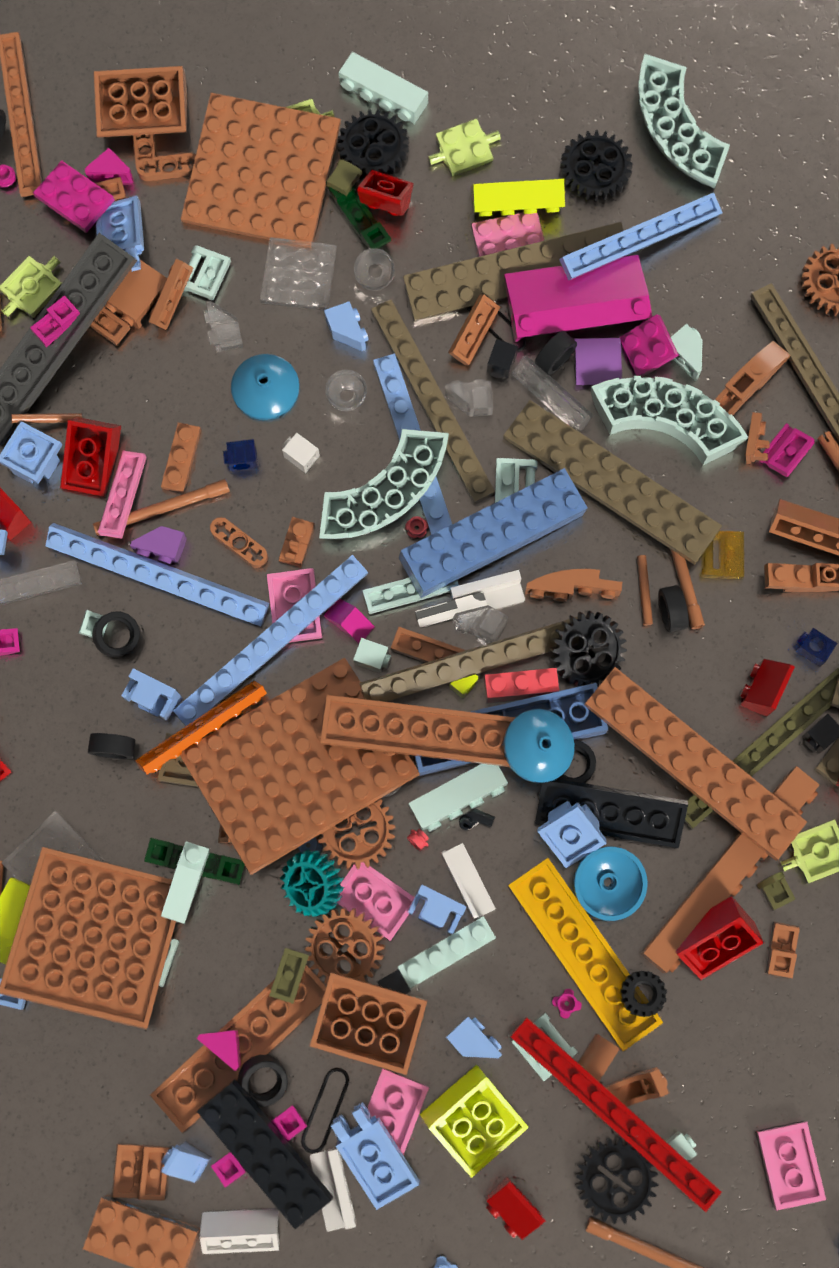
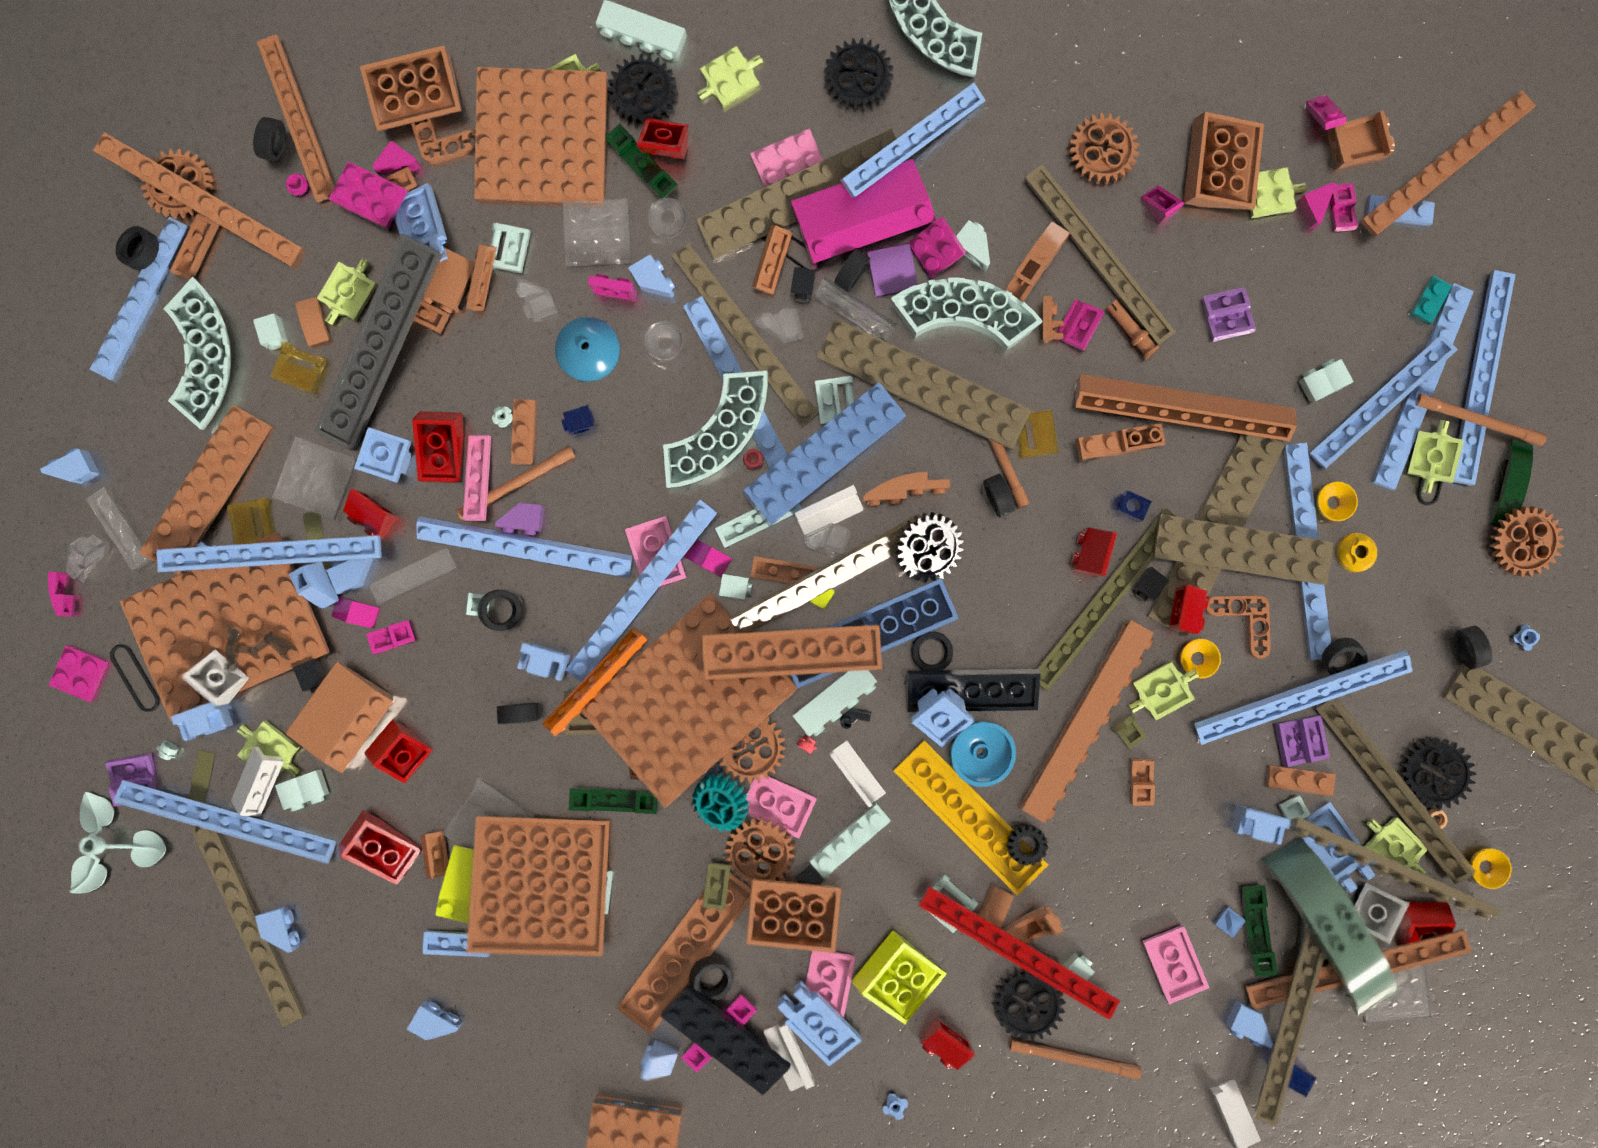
camera: 10 degrees left, 10 degrees up
nougat bar [11,413,82,423] -> none
dark pink slope [30,295,80,347] -> none
nougat slope [111,1144,170,1201] -> none
light aqua slope [161,841,209,924] -> none
dark pink slope [197,1030,241,1071] -> none
white panel [200,1209,279,1254] -> none
nougat beam [210,517,268,568] -> none
nougat plate [279,517,315,568] -> none
white brick [282,433,320,473] -> none
black piece [301,1068,349,1154] -> none
olive tile [327,160,362,196] -> none
light blue panel [407,885,467,934] -> none
white sticker [415,592,488,628] -> none
light blue slope [446,1017,502,1058] -> none
neon yellow slope [471,179,565,217] -> none
coral brick [484,668,559,703] -> none
dark azure dish [503,709,575,783] -> none
dark pink plate [552,989,582,1019] -> none
nougat plate [584,667,807,861] -> none
nougat bar [637,555,653,626] -> none
red slope [676,896,764,980] -> none
none -> light aqua plate [492,406,513,427]
none -> dark pink plate [588,274,637,301]

